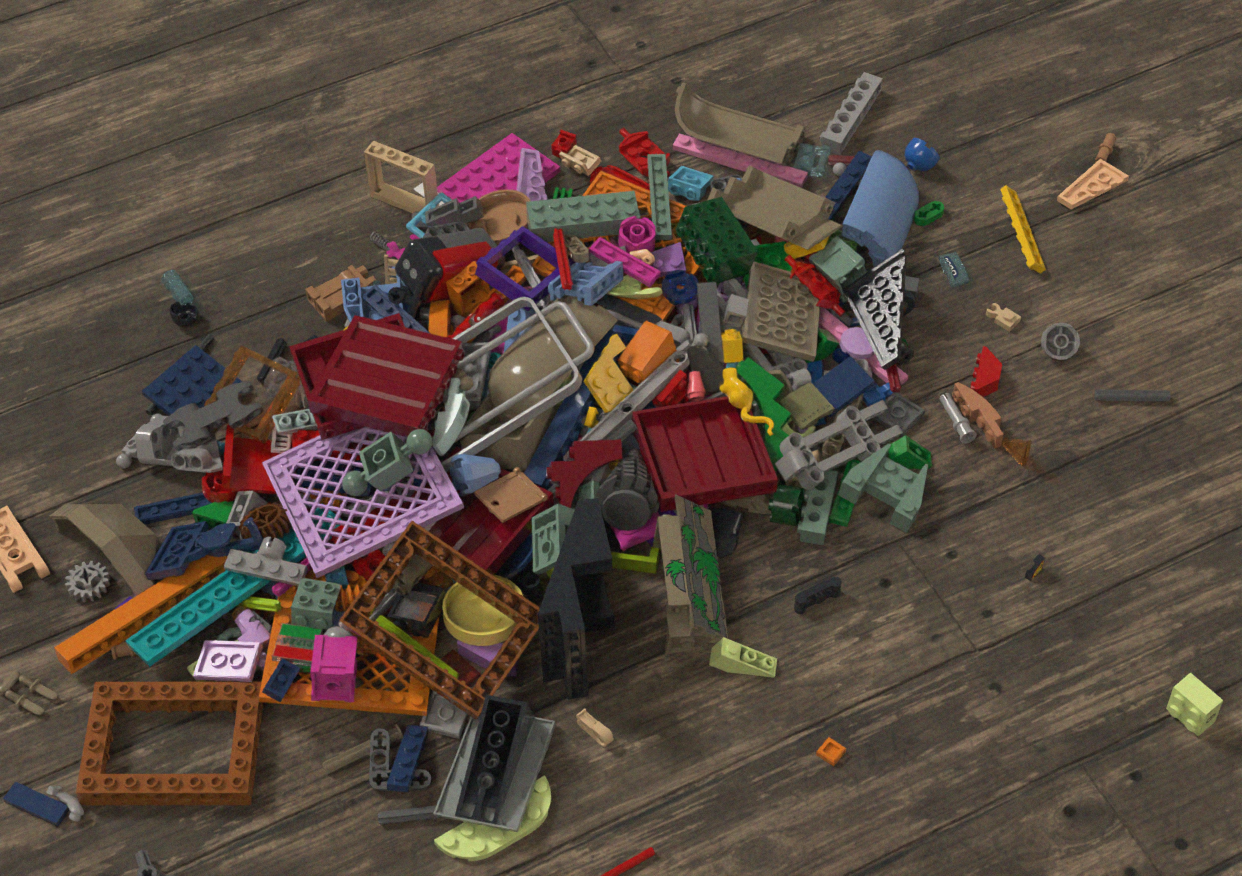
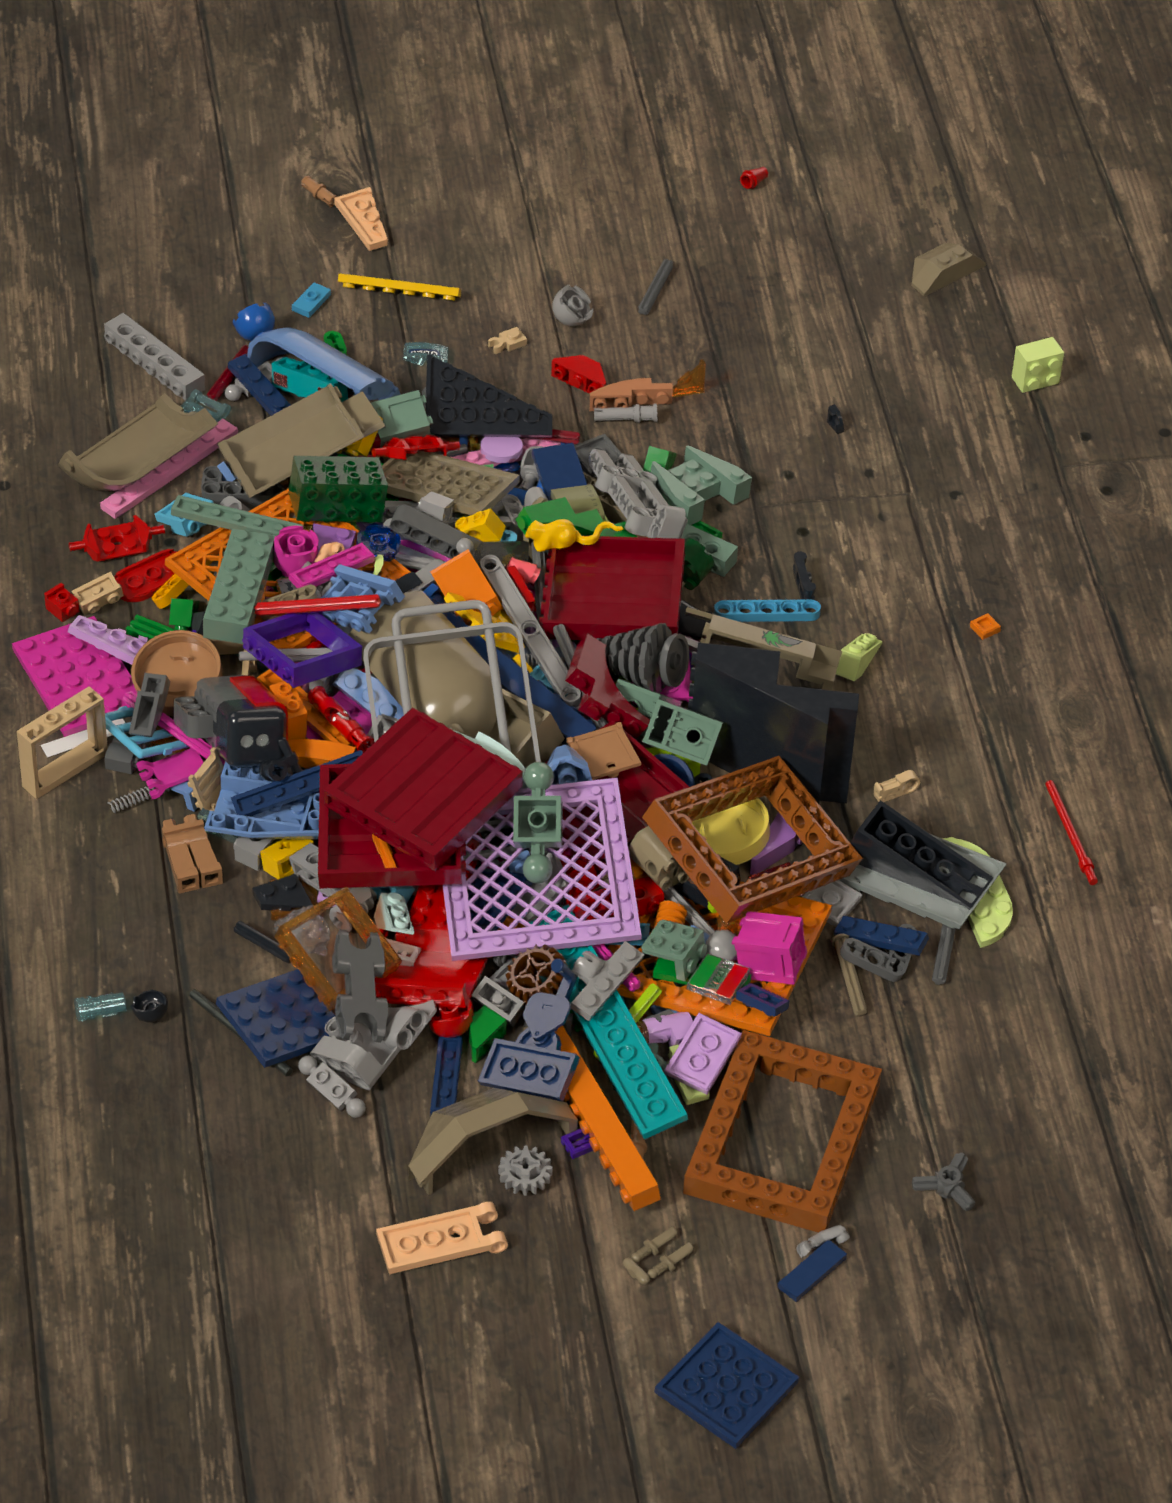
camera: 75 degrees left, 5 degrees down
none -> dark azure plate [292,283,331,318]
none -> dark azure beam [714,599,821,622]

